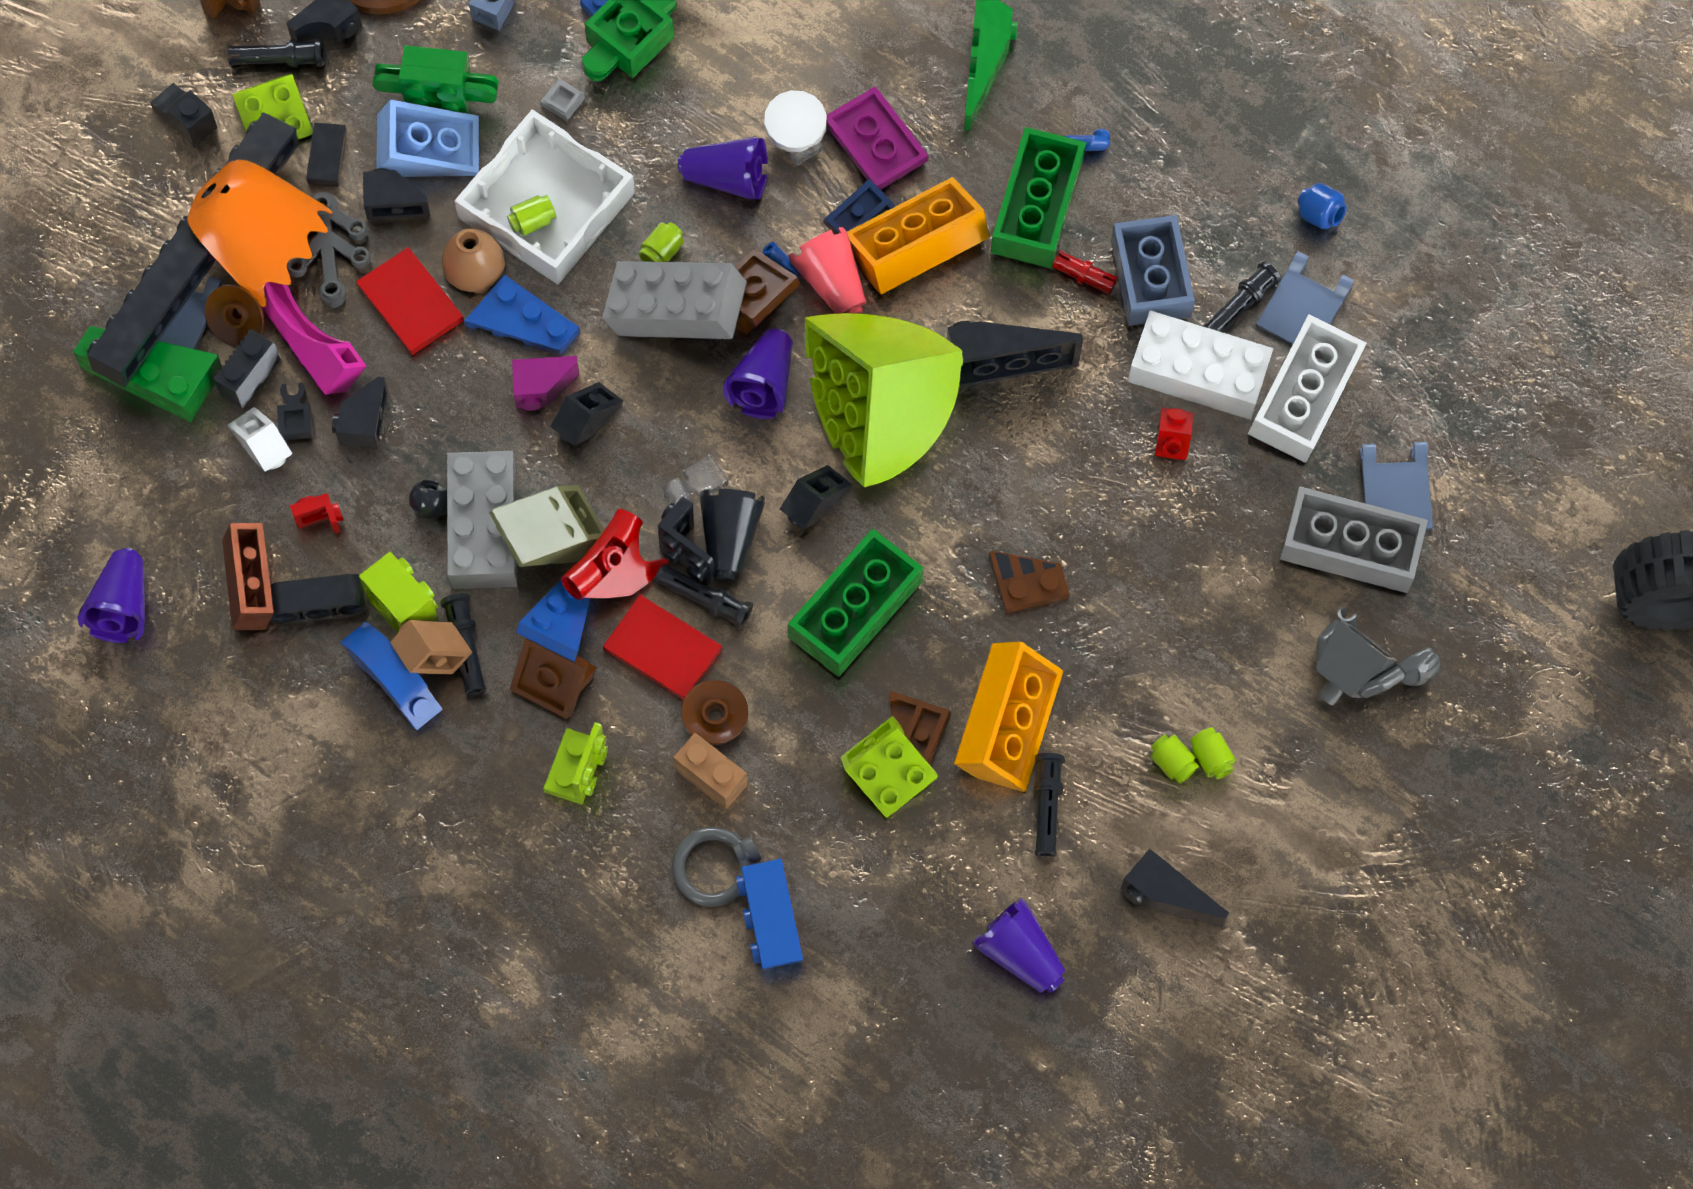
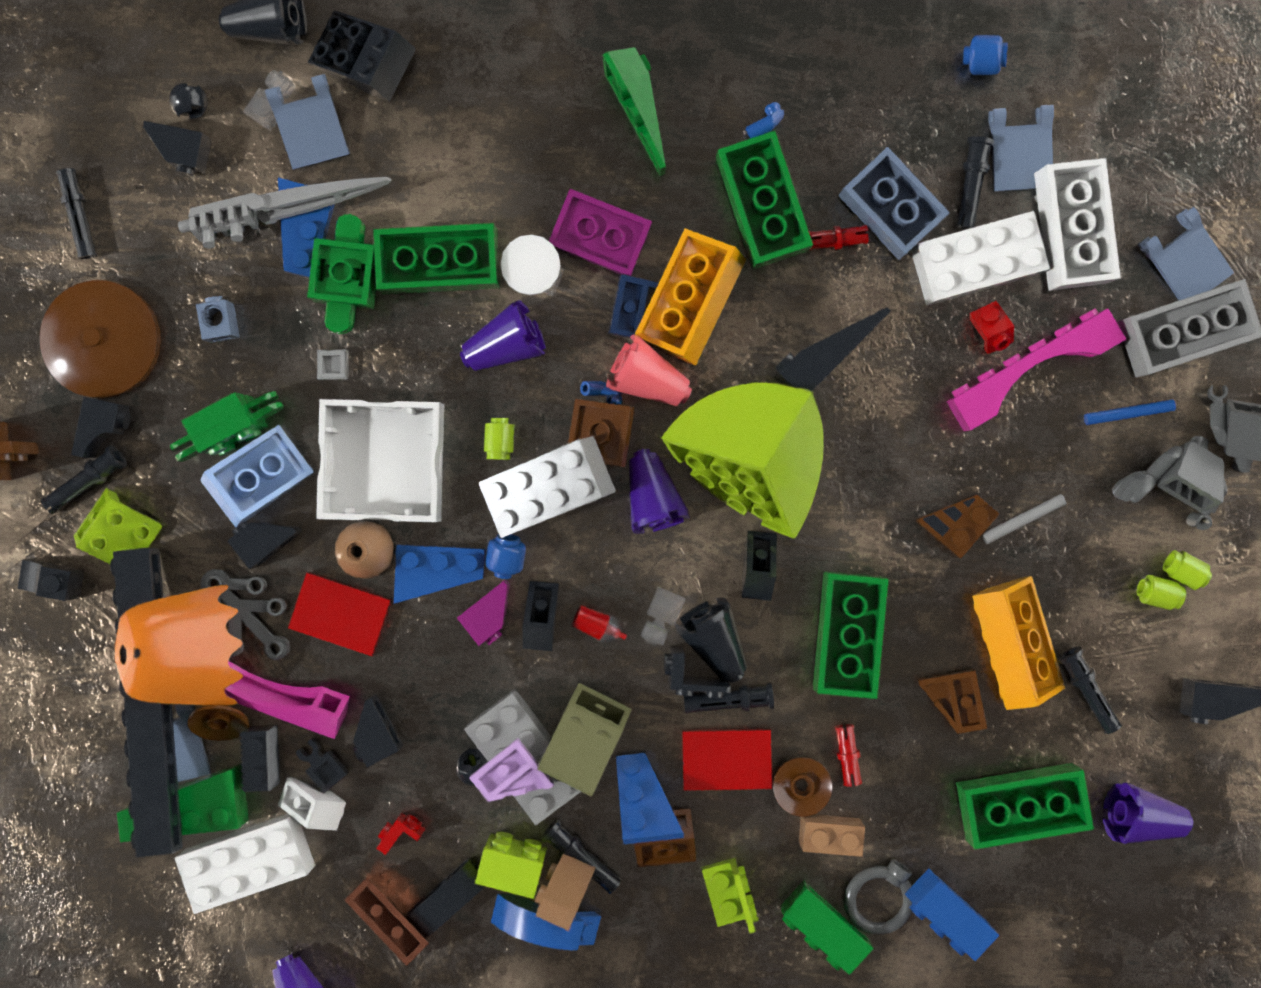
camera: 30 degrees left, 20 degrees up
black tile [306,123,347,186] -> none
lime brick [507,195,557,236] -> none
red pin [561,509,668,600] -> none
lime bracket [841,716,938,817] -> none
none -> white brick [175,813,315,914]
none -> green brick [373,223,500,294]
none -> lavender wing [470,738,554,802]
none -> blue head [486,534,526,579]
none -> red piece [571,605,627,643]
none -> green brick [780,880,874,975]
none -> red pin [835,724,862,787]
none -> dark pink arch [946,308,1126,431]
none -> green brick [956,763,1094,850]
none -> light grey bar [982,494,1067,544]
none -> blue bar [1084,399,1176,425]
none -> dark grey torso [1112,436,1228,530]

